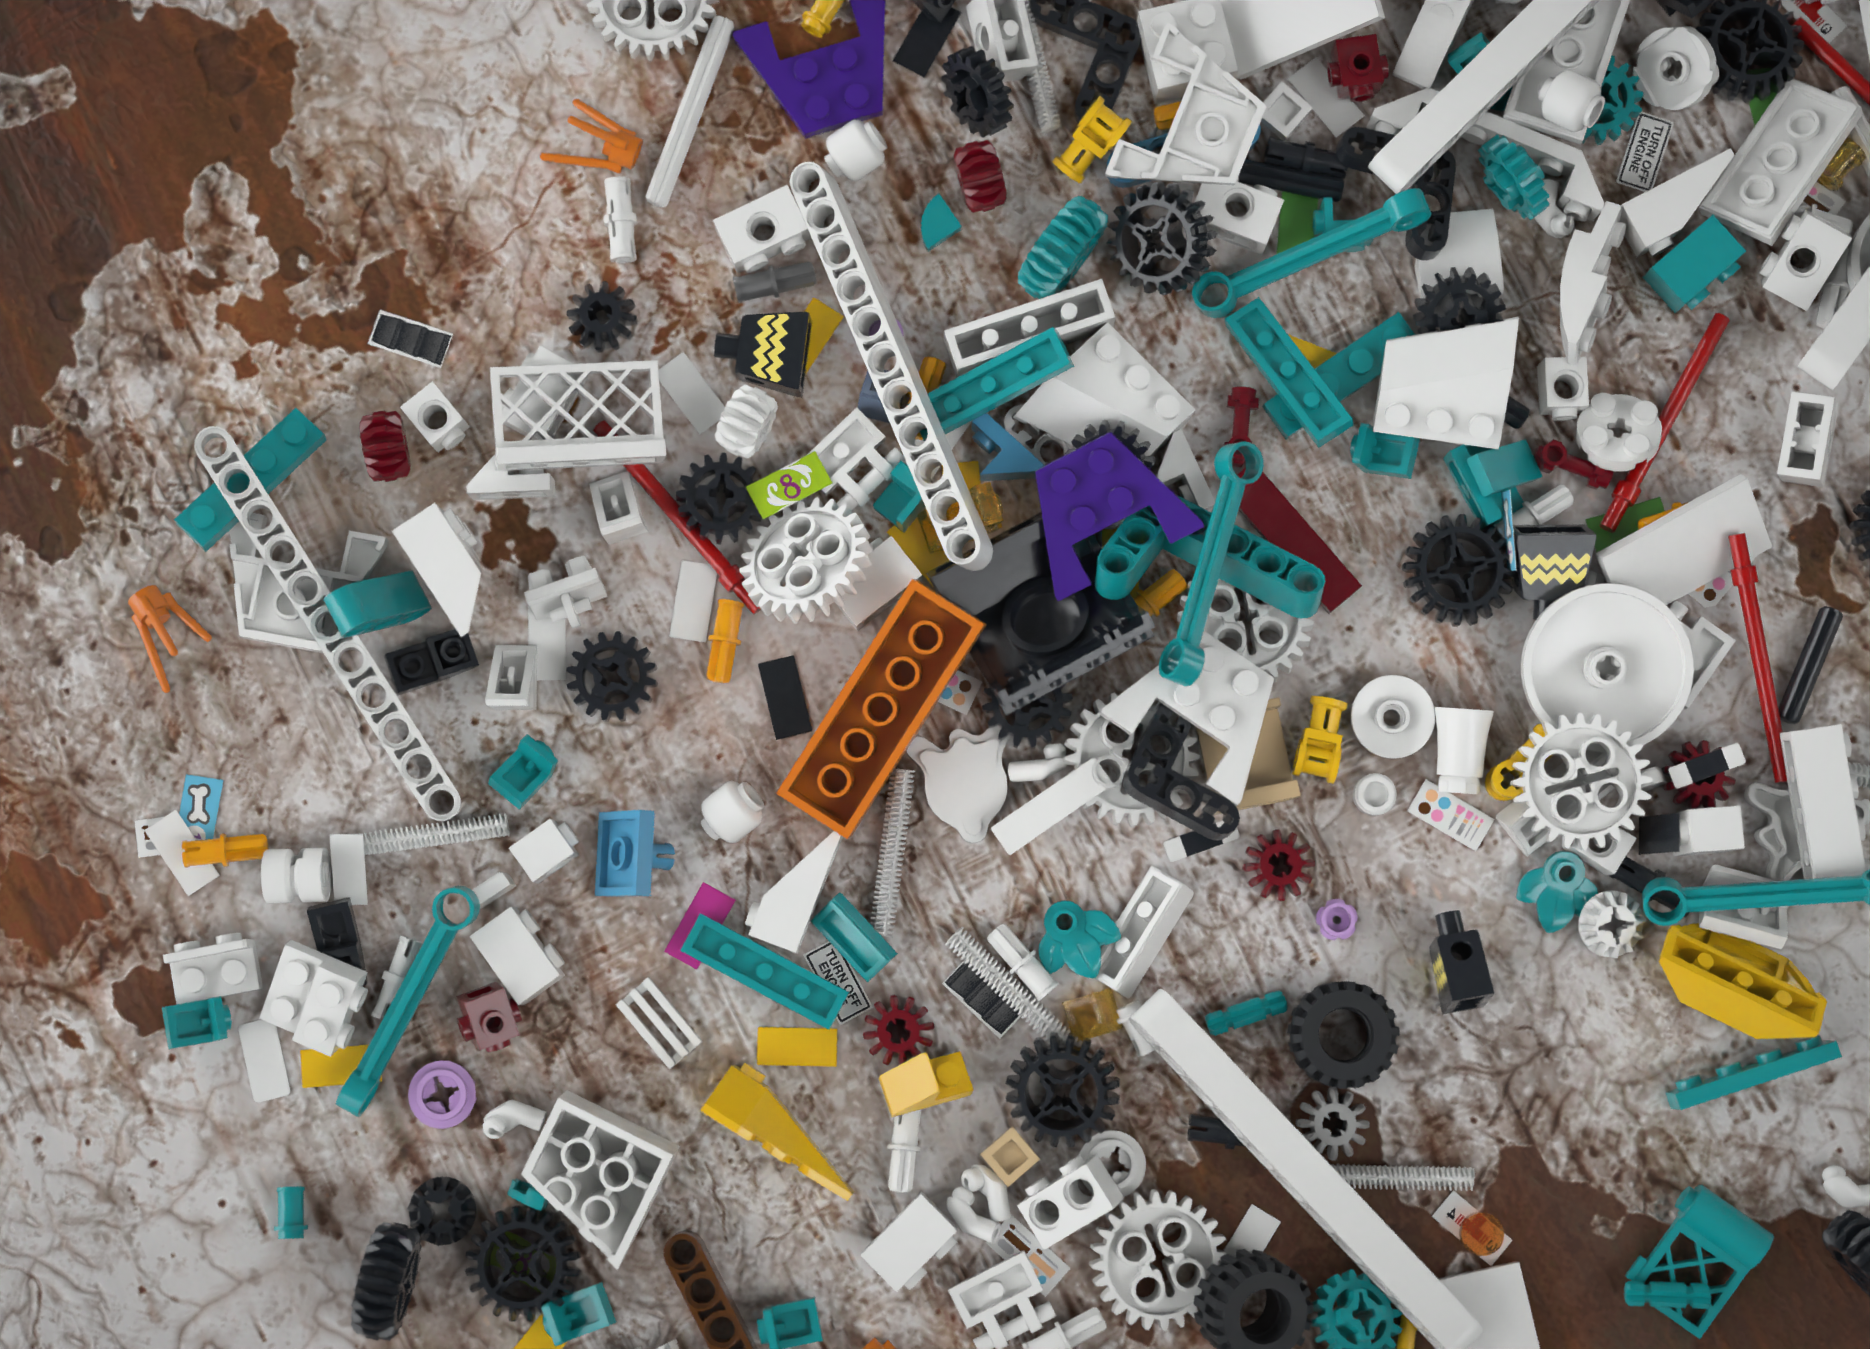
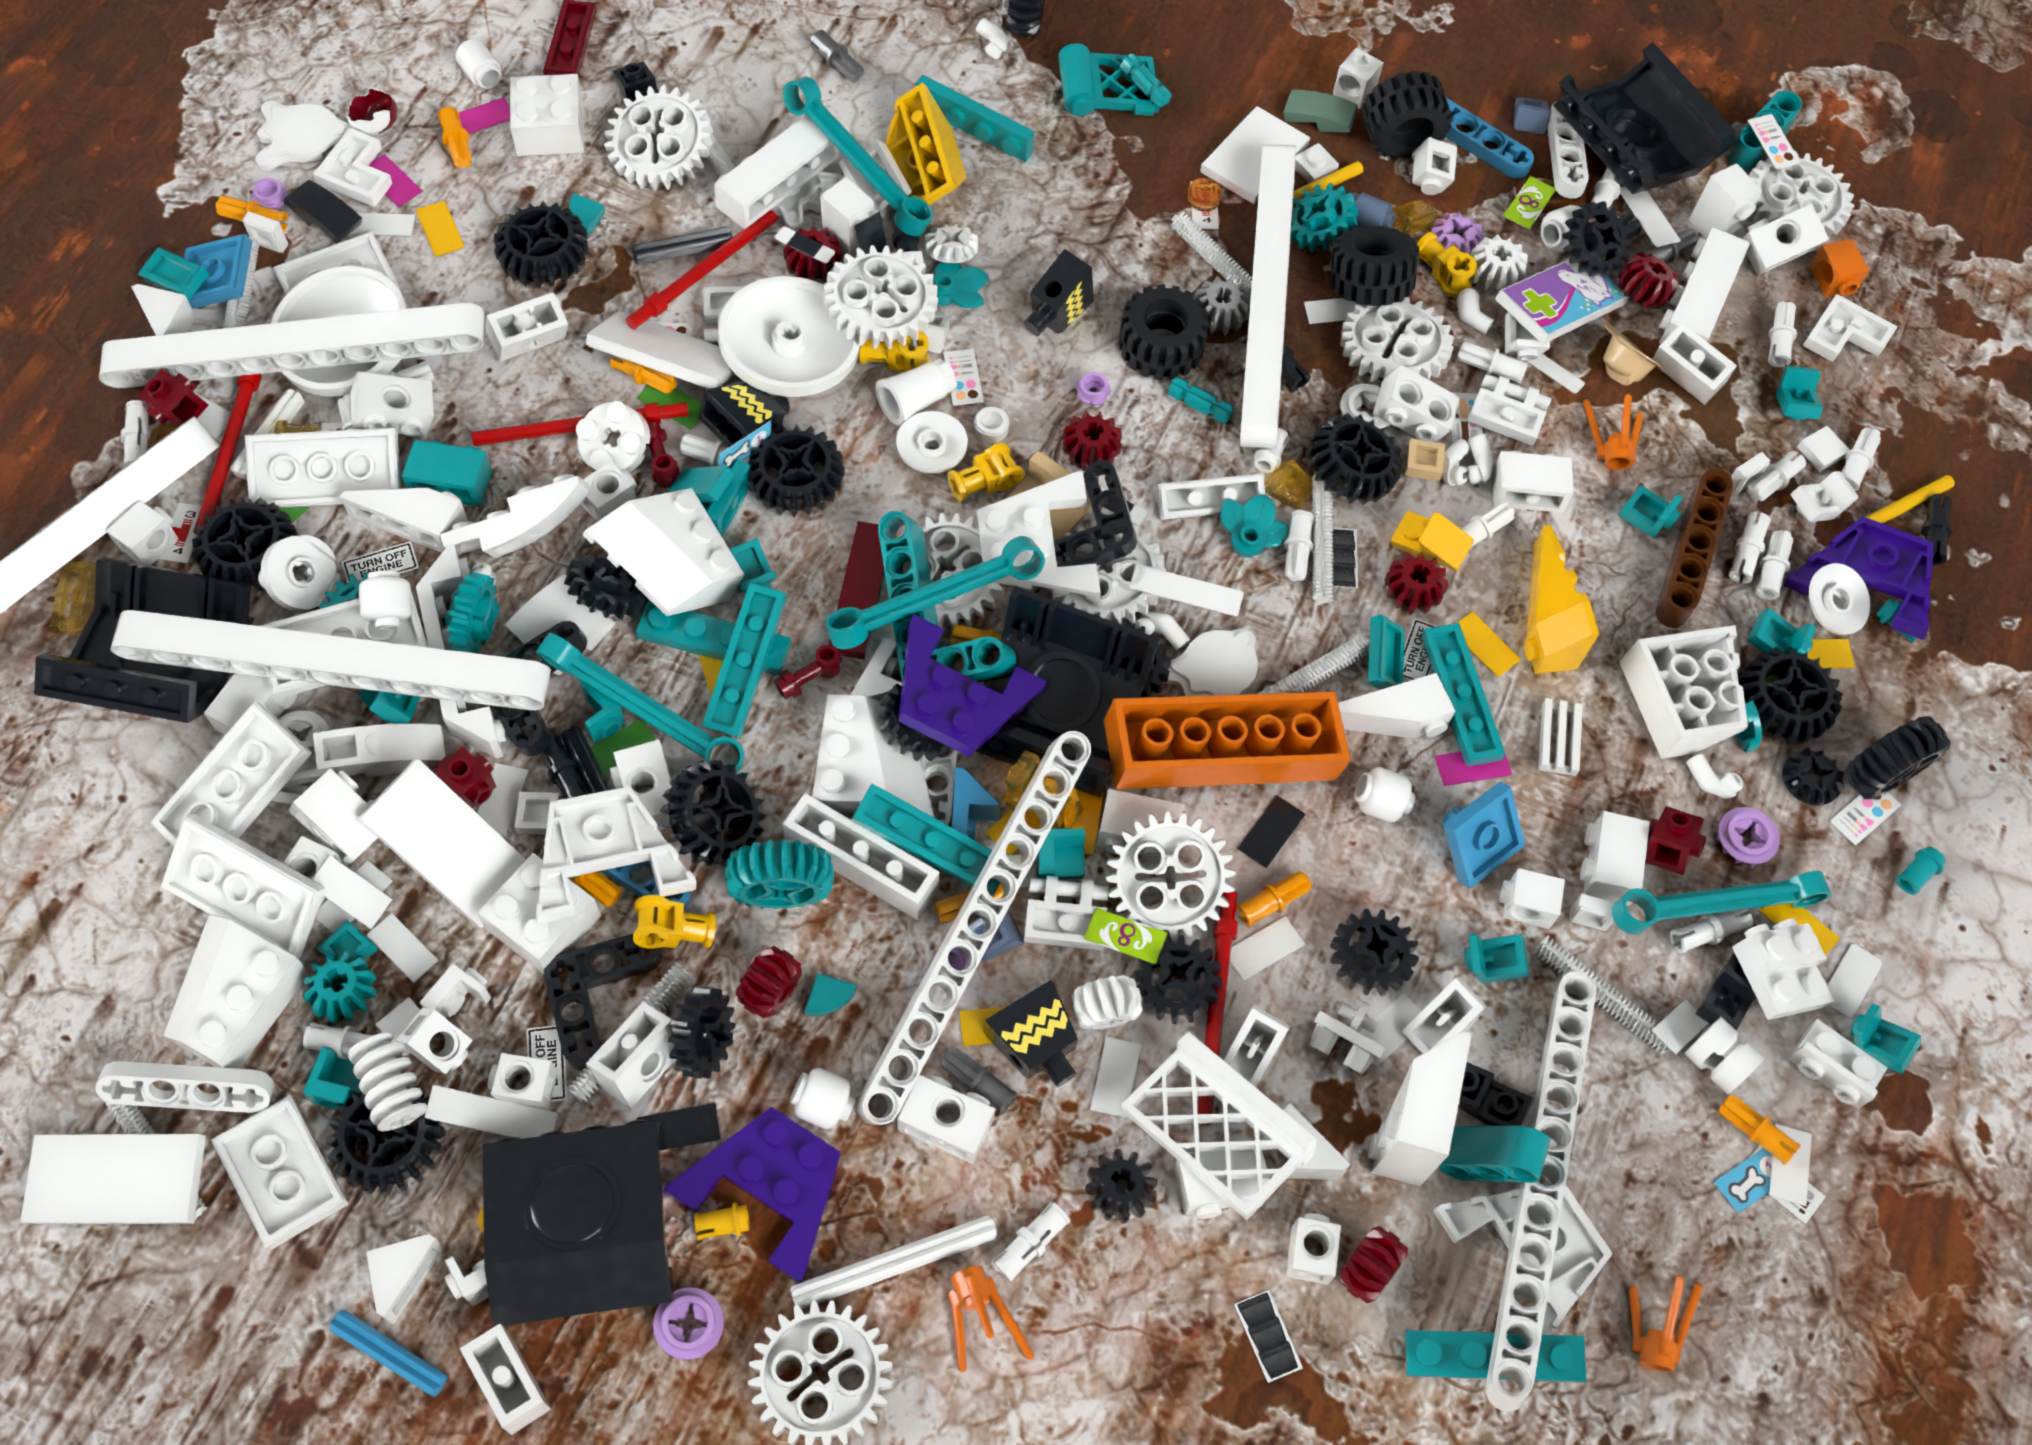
camera: 140 degrees left, 20 degrees down
none -> white sticker [1830,793,1901,846]

